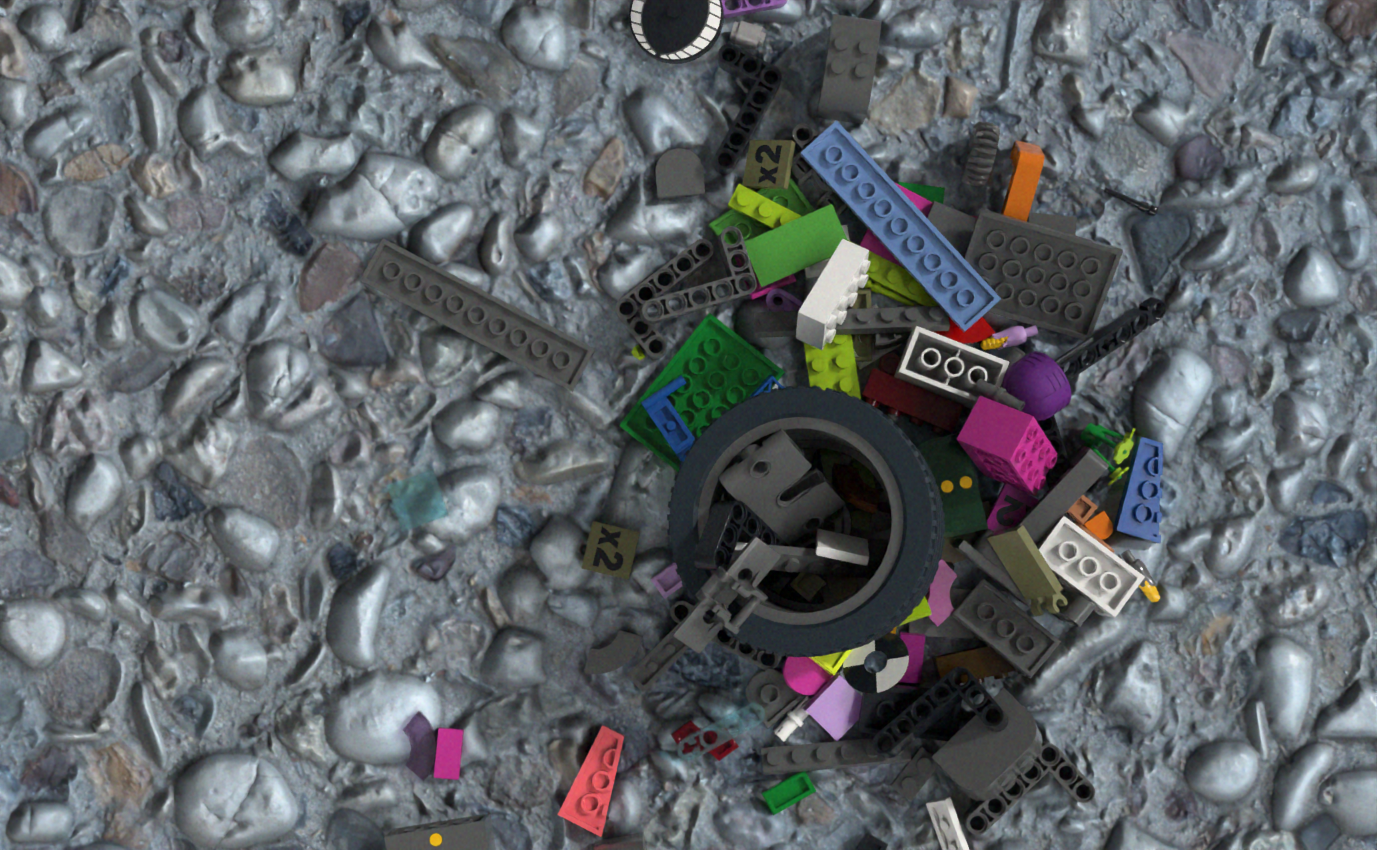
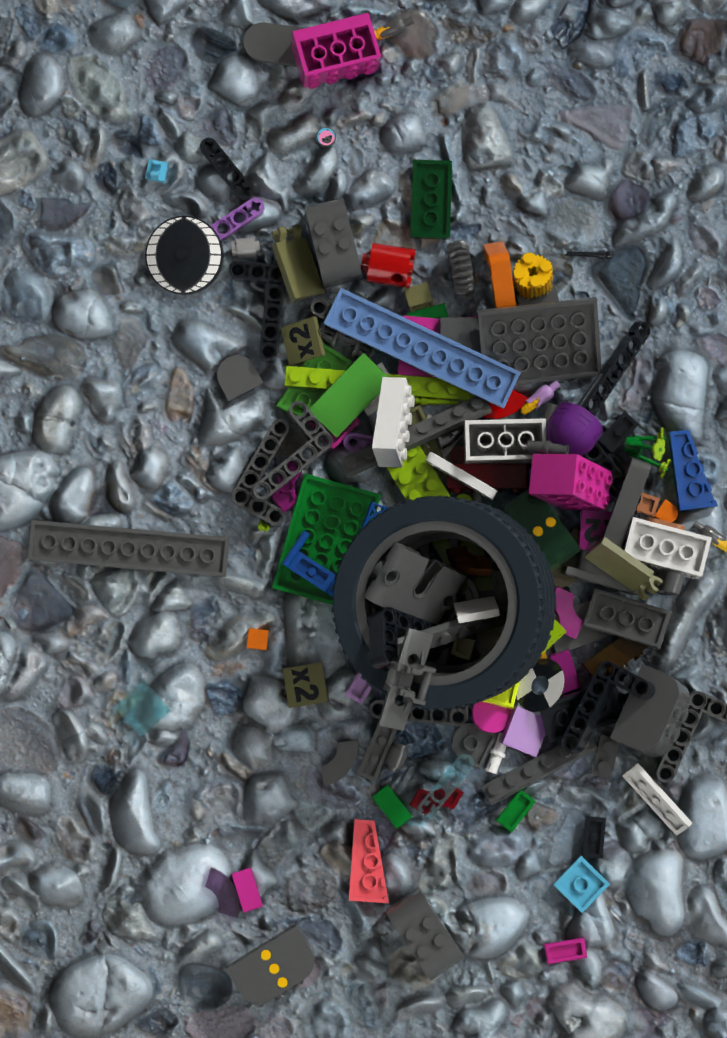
camera: 20 degrees left, 0 degrees up
none -> orange tile [246,628,269,650]
none -> olive tile [271,224,325,301]
none -> magenta tile [271,462,302,513]
none -> red cylinder [361,243,416,288]
none -> green tile [372,785,412,829]
none -> dark grey brick [384,741,409,772]
none -> olive piece [404,282,434,312]
none -> dark green plate [410,159,452,240]
none -> white beam [425,452,497,500]
none -> yellow brick [513,253,553,300]
none -> black plate [598,411,639,454]

